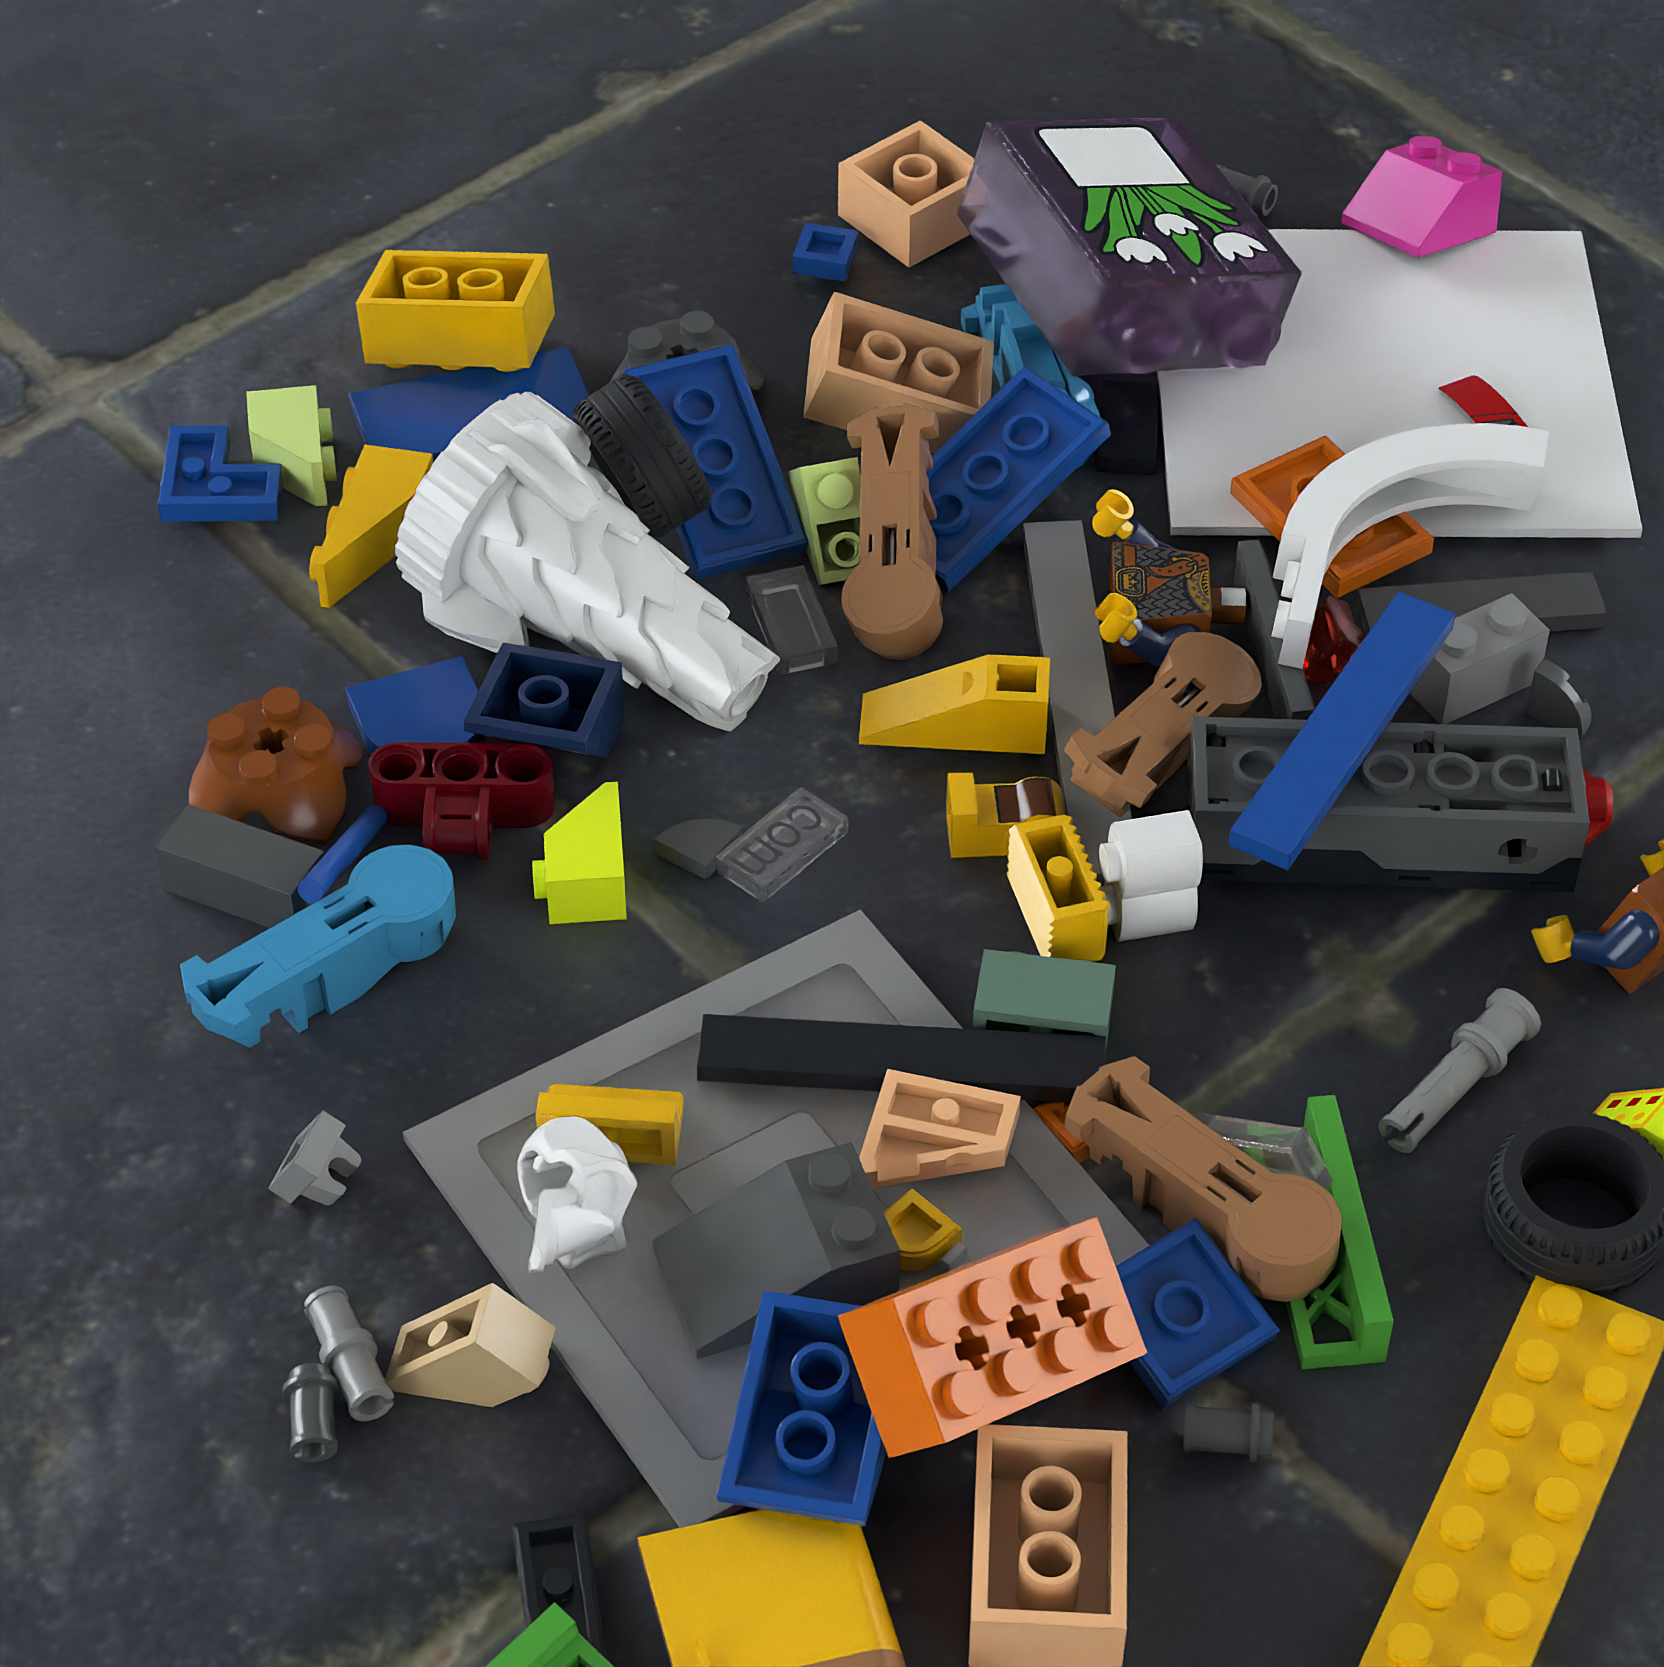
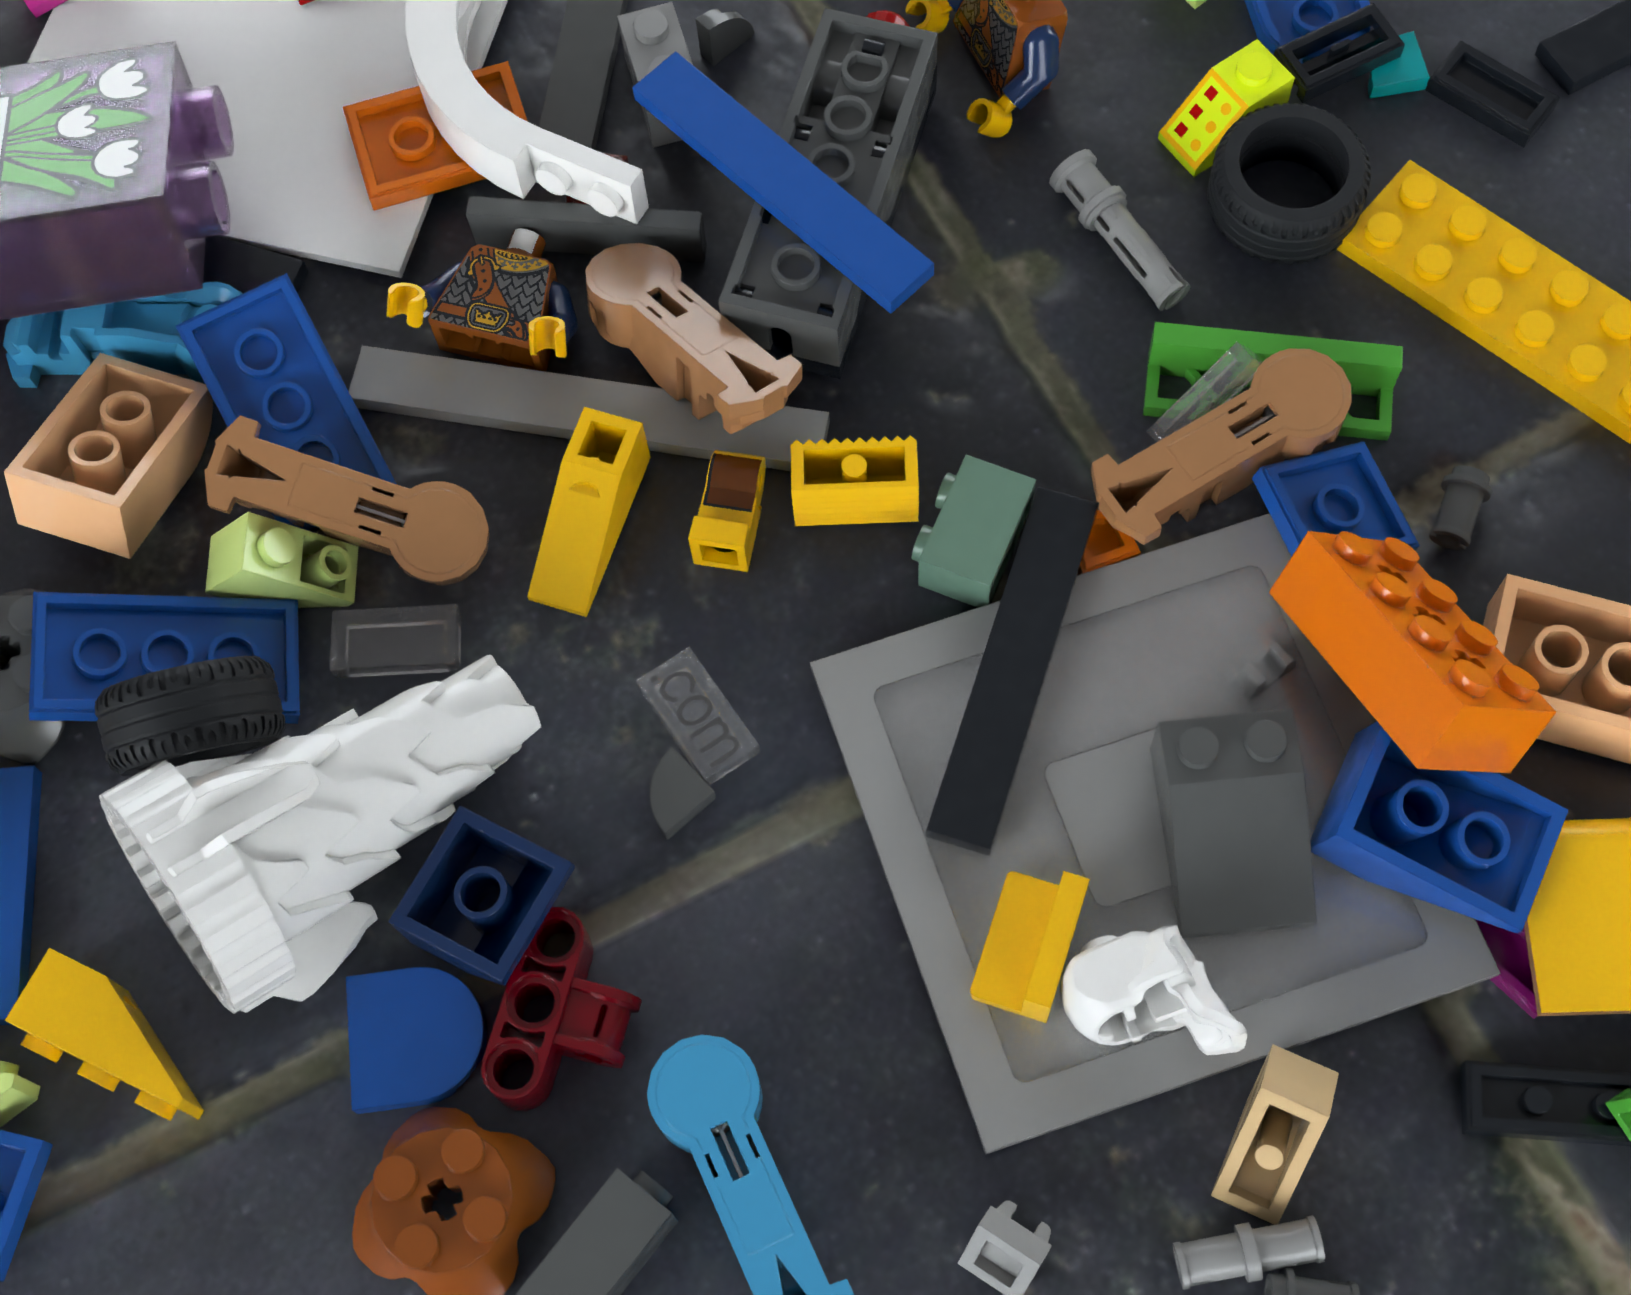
camera: 70 degrees left, 20 degrees up
blue bar [298,805,388,903] -> none
neon yellow slope [532,782,627,924] -> none
light nougat wing [859,1069,1021,1188] -> none
yellow tile [883,1188,962,1272] -> none
white brick [1099,810,1203,942] -> none

